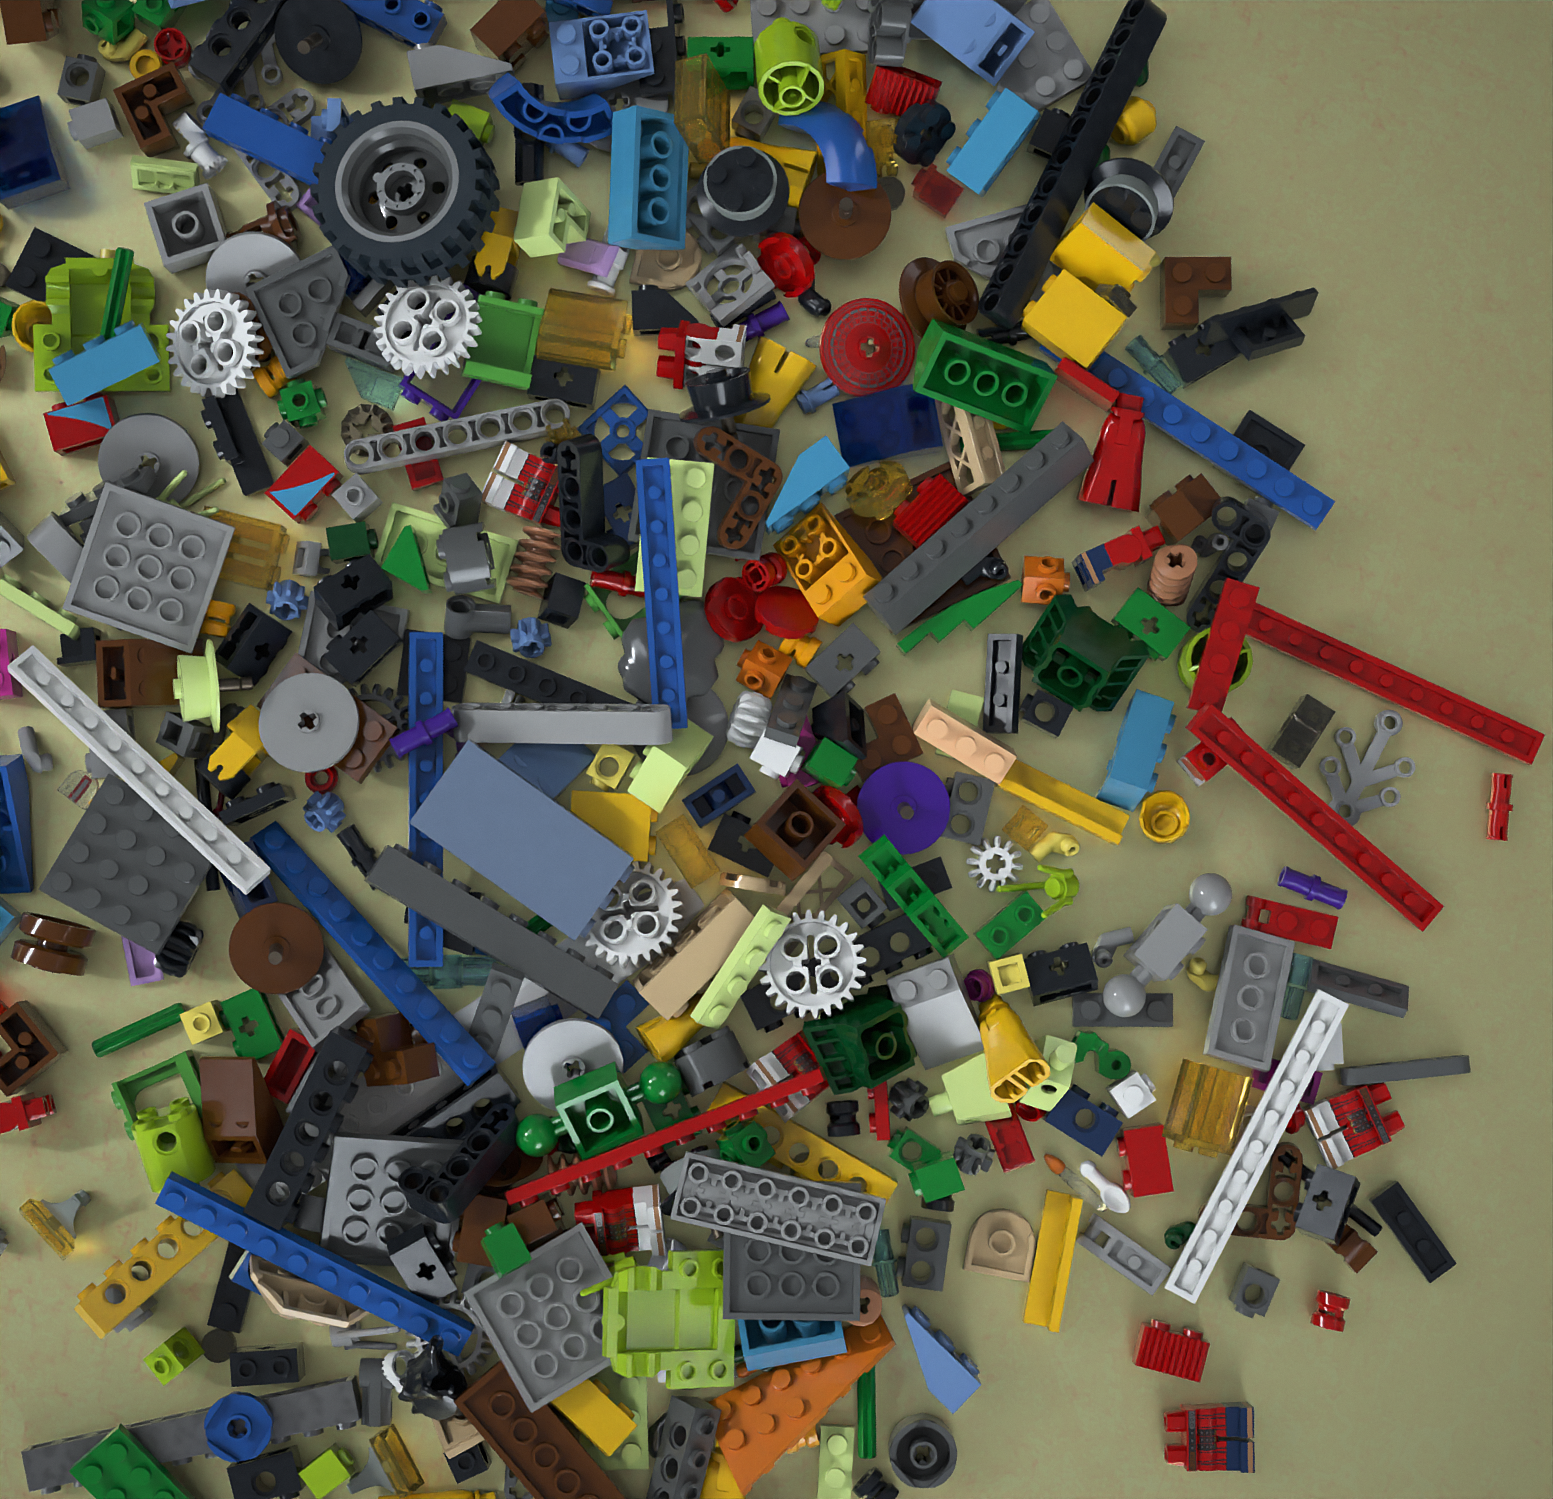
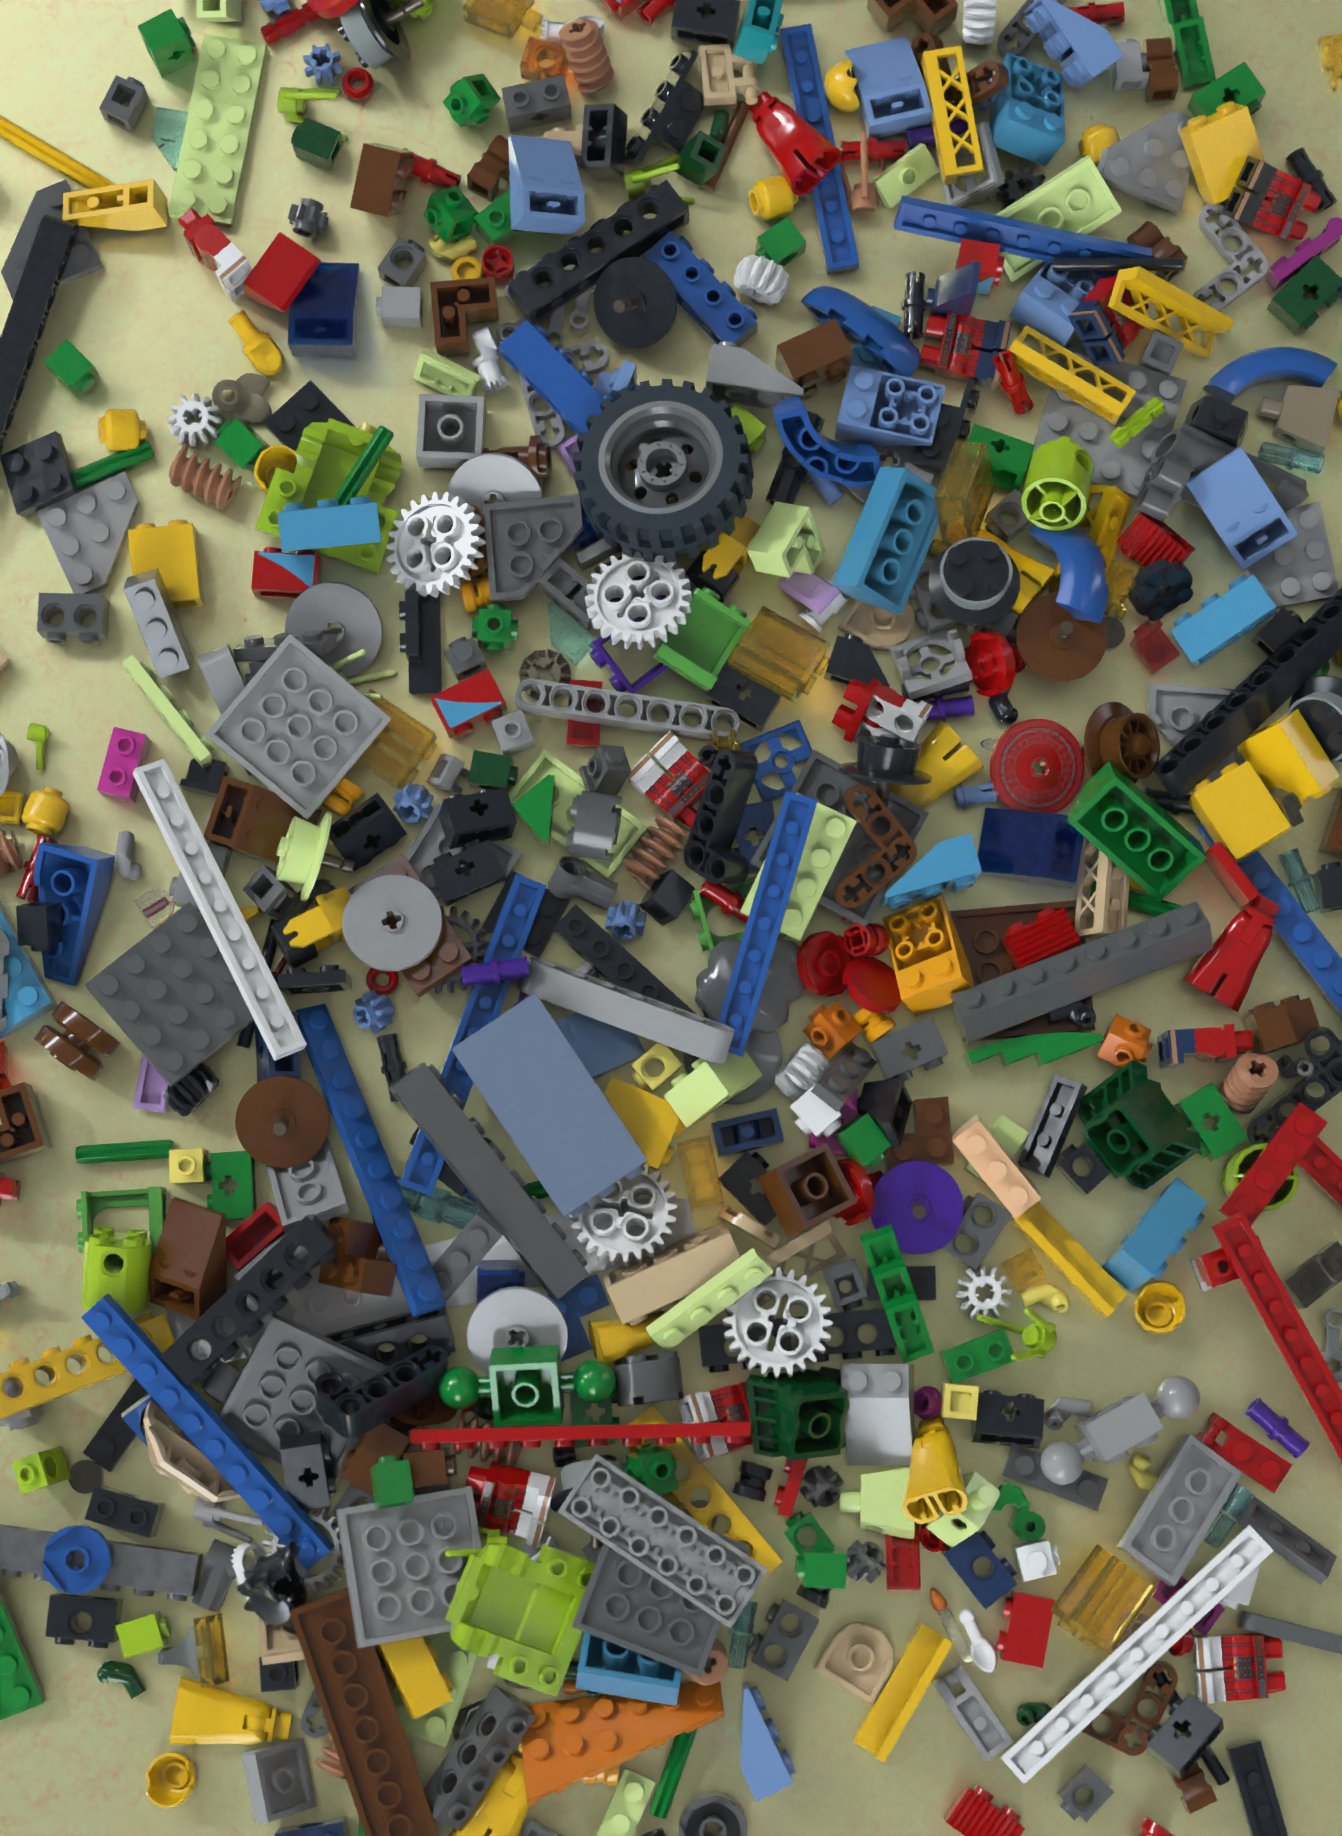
camera: 20 degrees right, 5 degrees down
clear yellow plate [845,461,913,520] -> none

